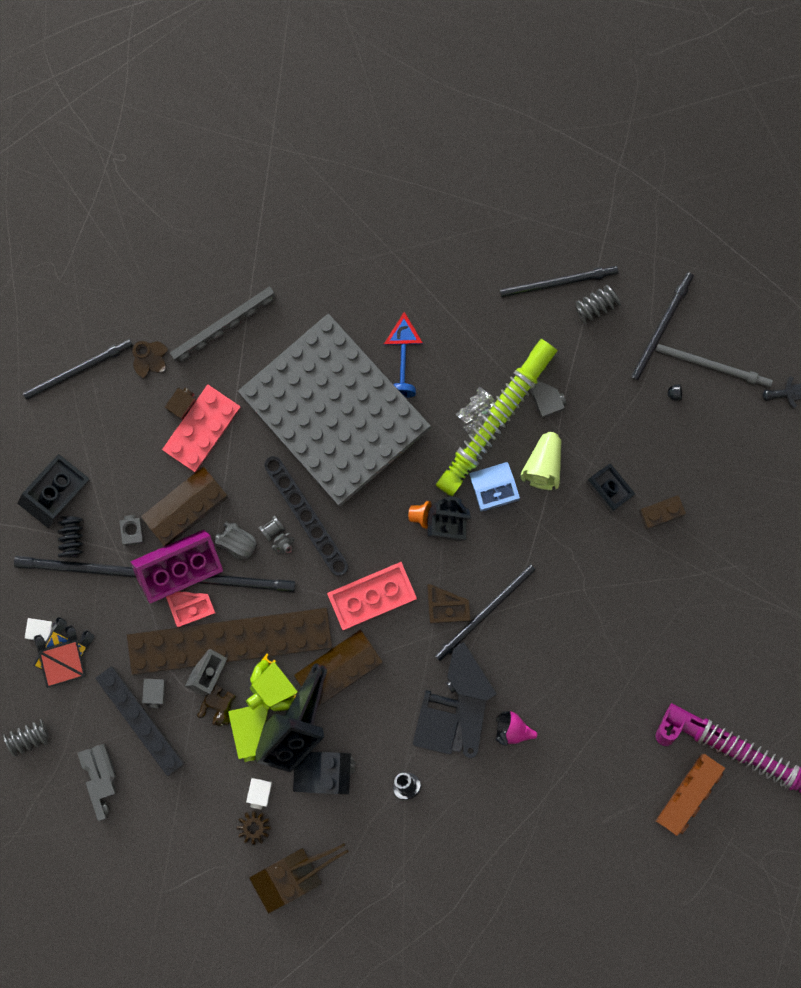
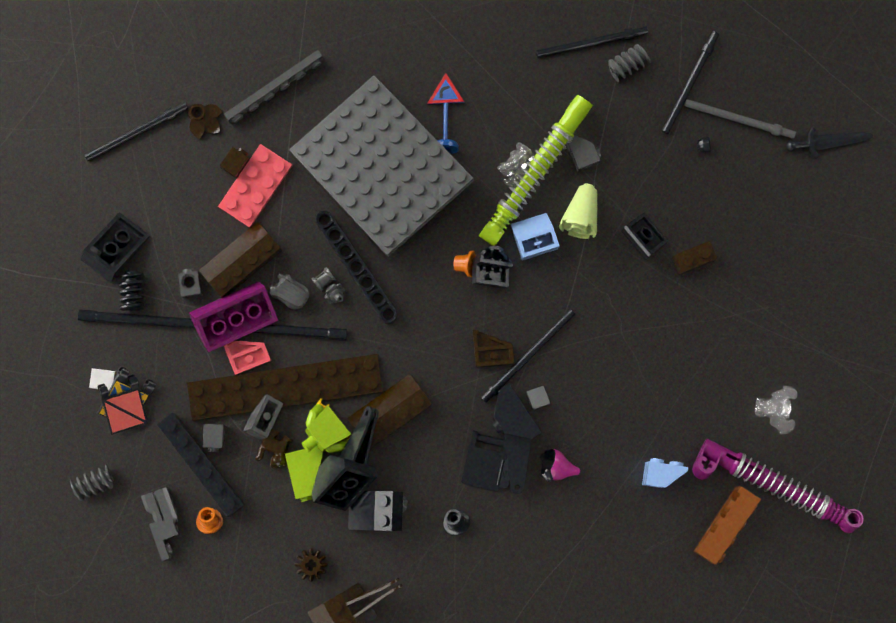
camera: 10 degrees left, 0 degrees up
white brick [246,778,273,810] -> none
coral plate [327,562,417,630] -> none
none -> orange piece [196,507,223,534]
none -> dark grey slope [526,386,550,410]
none -> light blue slope [642,458,688,488]
none -> clear animal [755,386,798,434]

